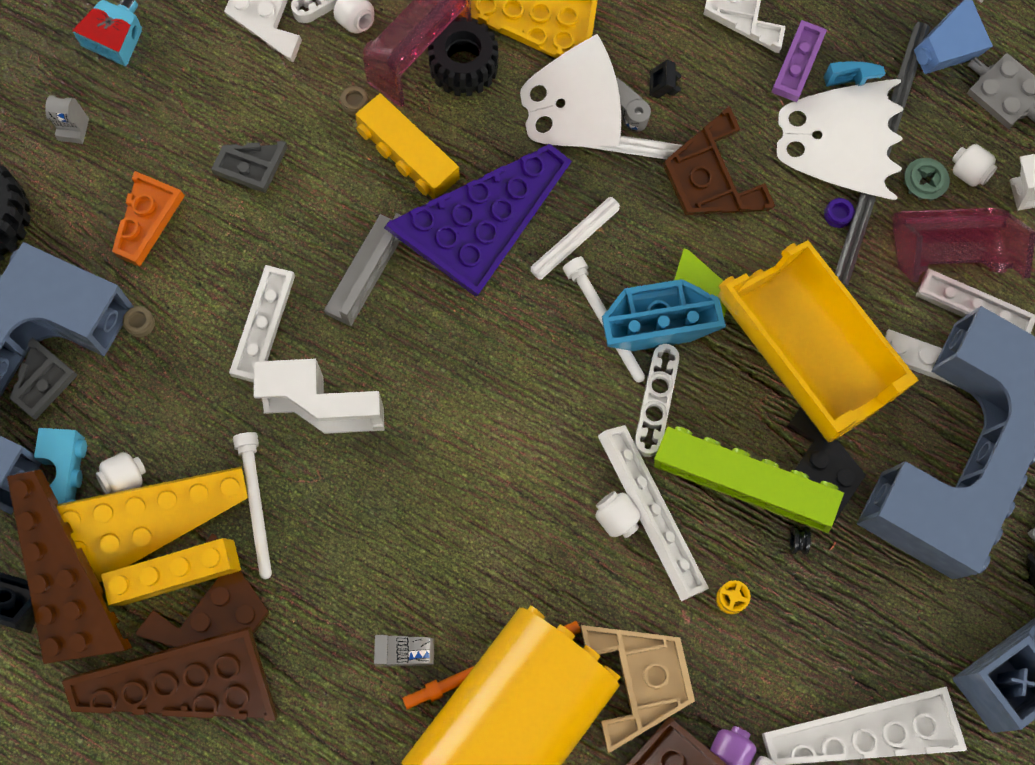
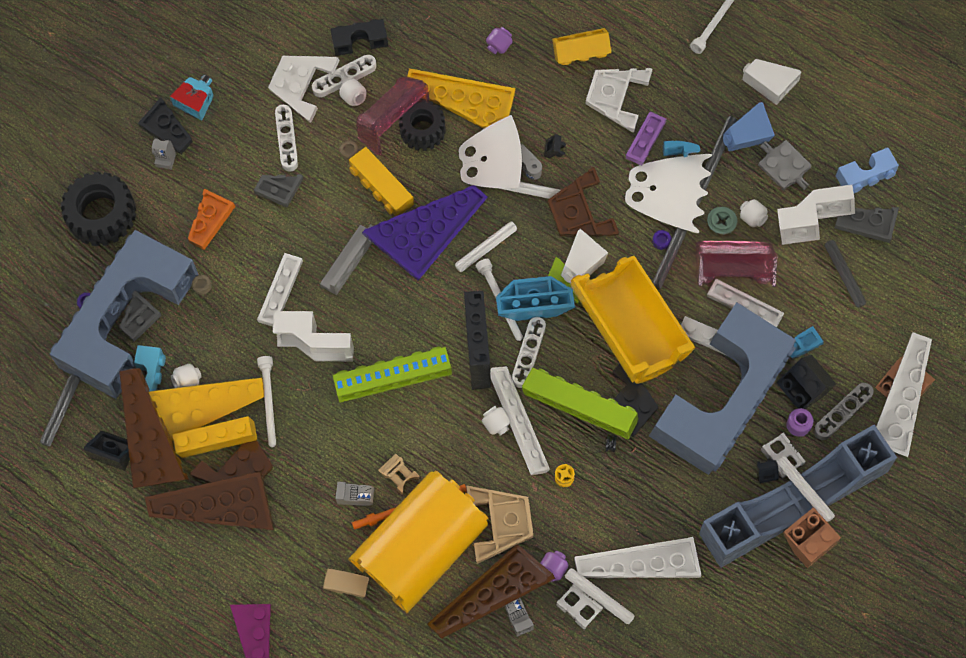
camera: 10 degrees right, 5 degrees down
none -> black wing [138,97,193,155]
none -> white beam [275,105,298,172]
none -> lime brick [333,347,452,403]
none -> tan piece [378,454,419,495]
none -> black window [464,290,491,390]
none -> white slope [561,229,608,284]

